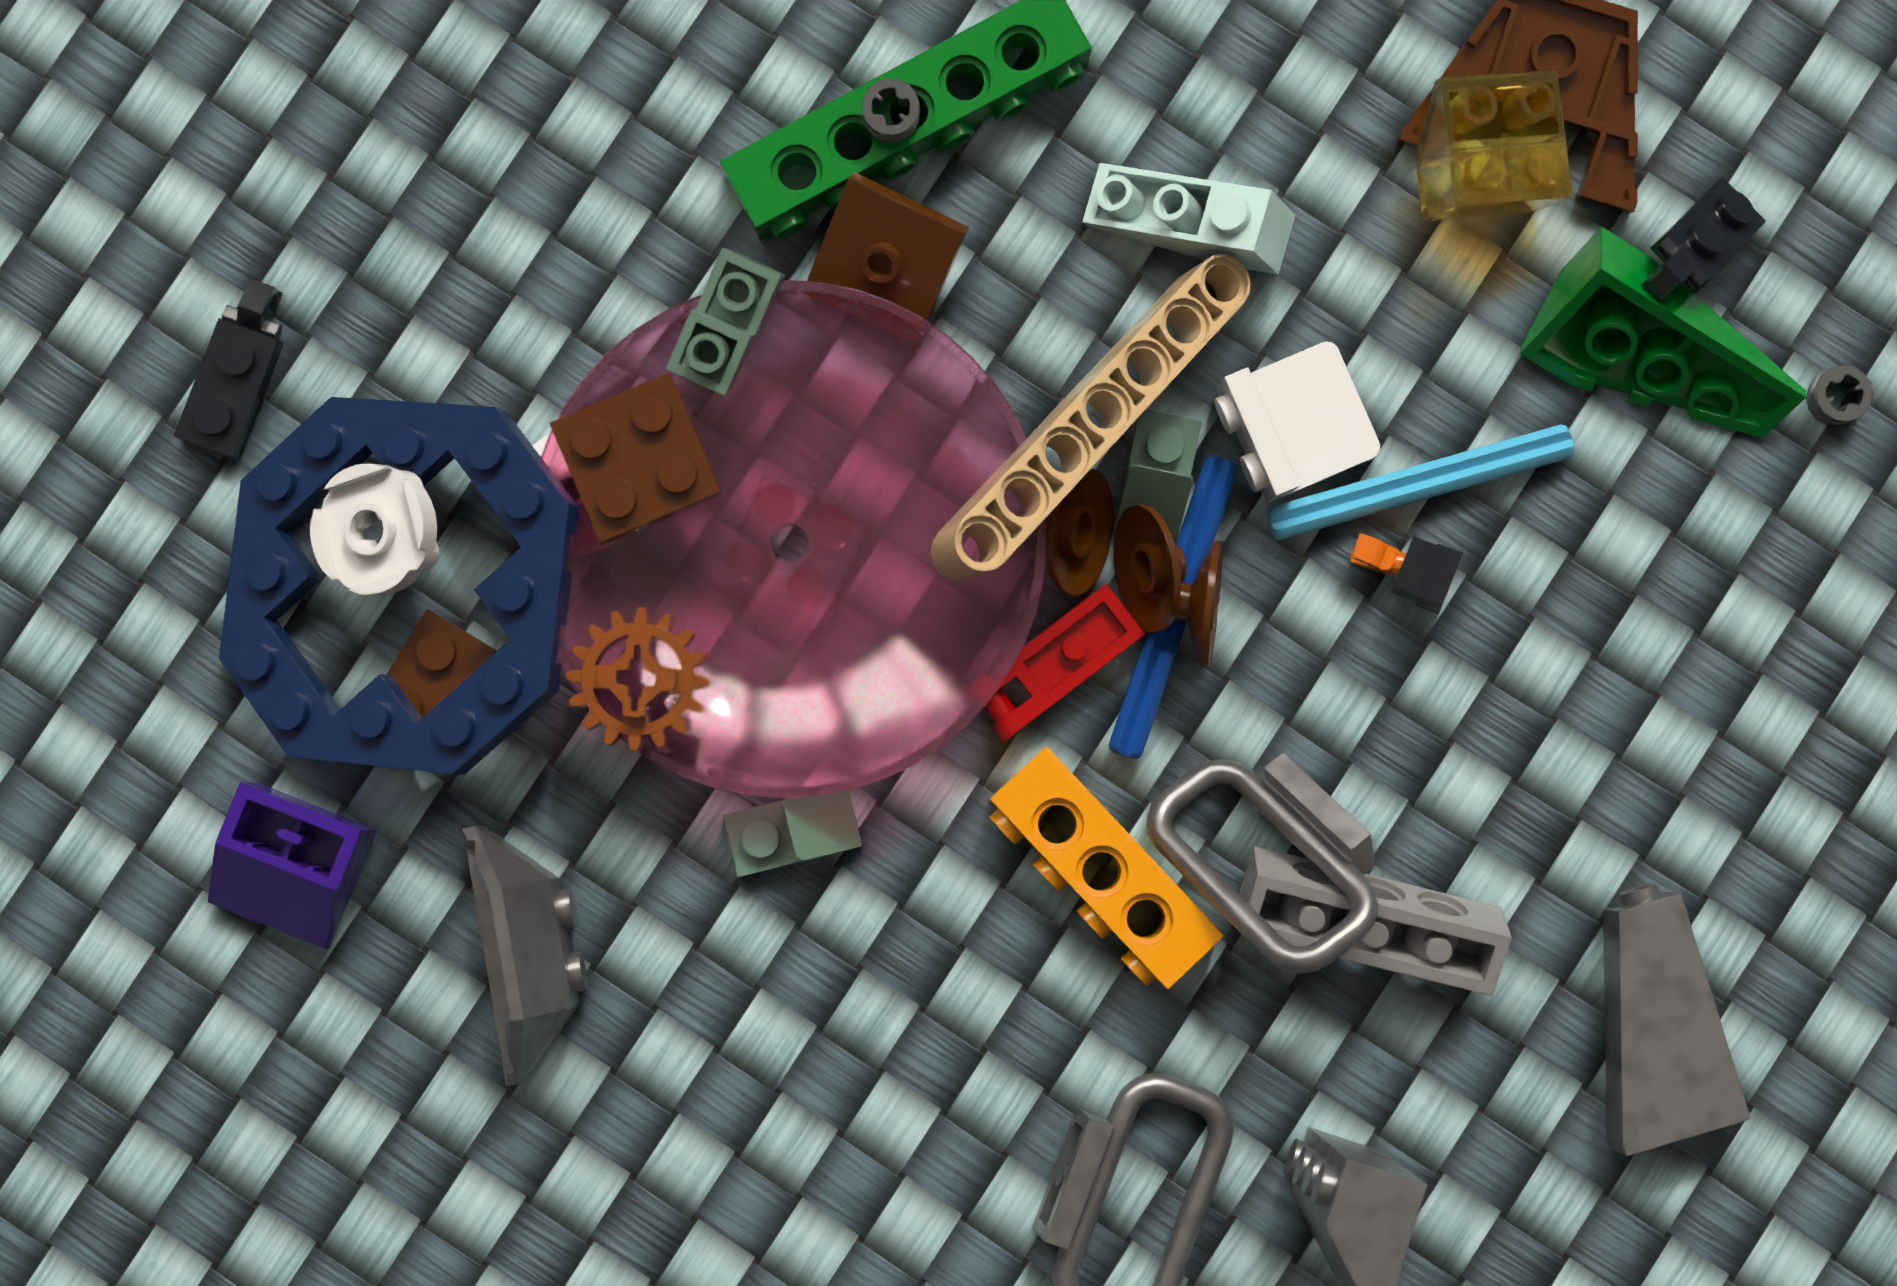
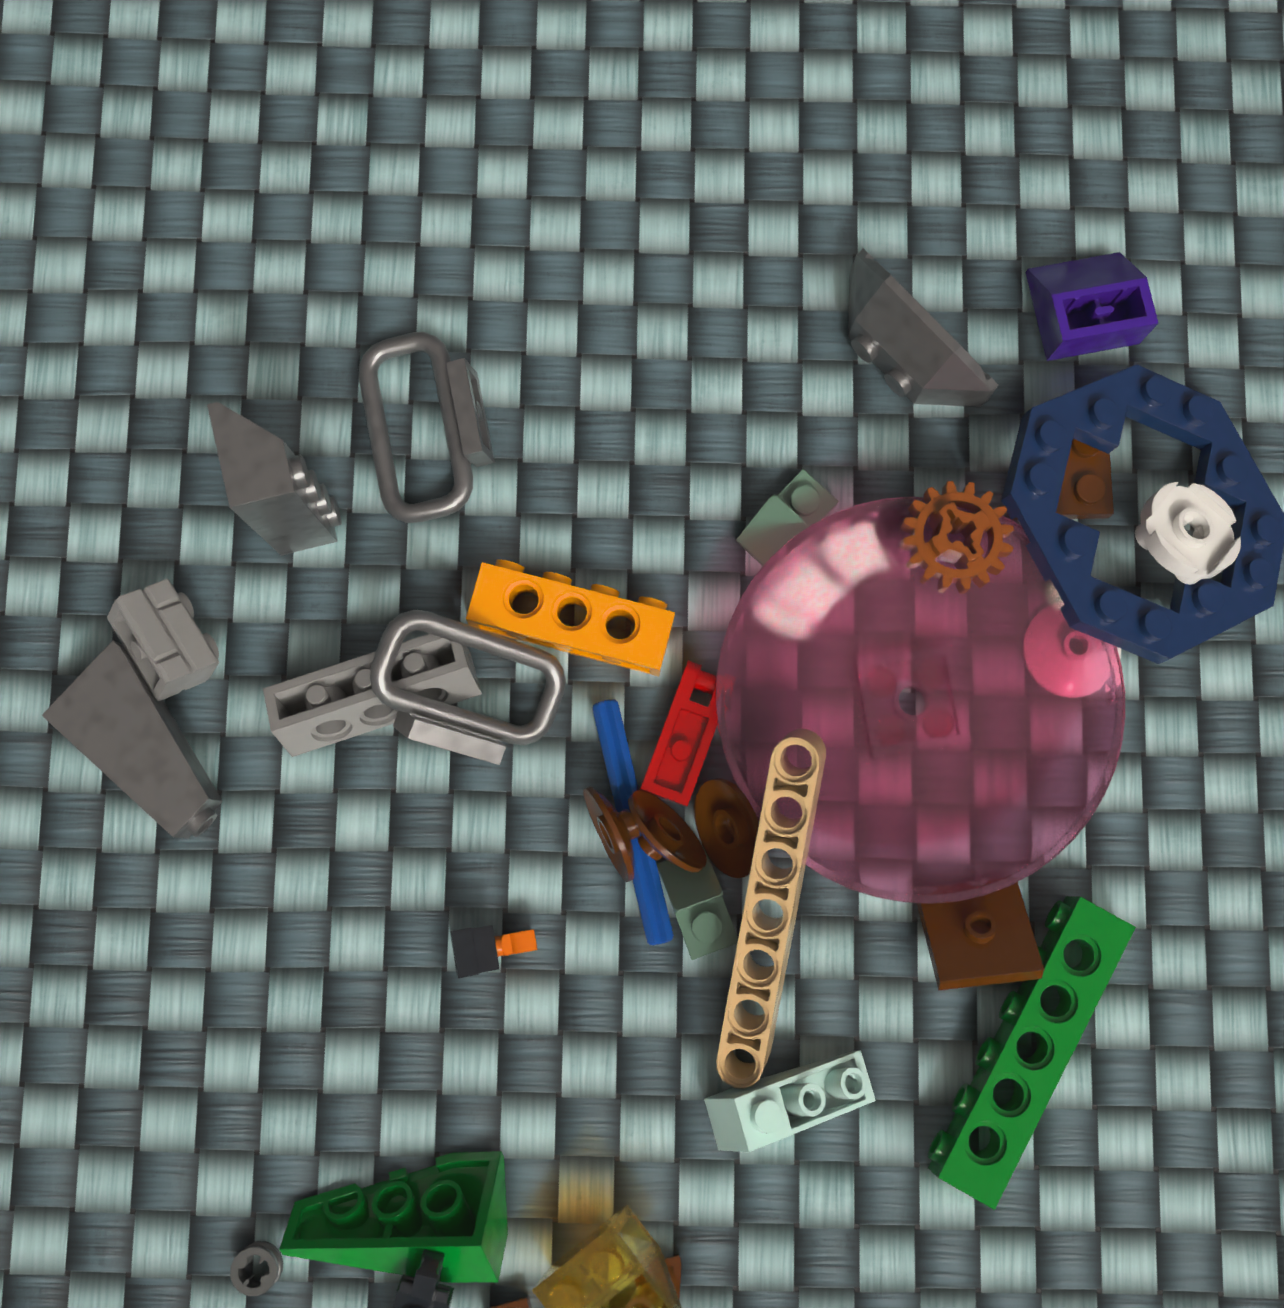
camera: 150 degrees right, 5 degrees down
reddish brown plate [549,372,723,545] -> none
sand green slope [666,248,785,396] -> none
dark grey bush [862,78,920,143] -> none
white bracket [1214,342,1380,504] -> none
medium azure axle [1267,425,1574,540] -> none
none -> light grey brick [107,579,219,701]

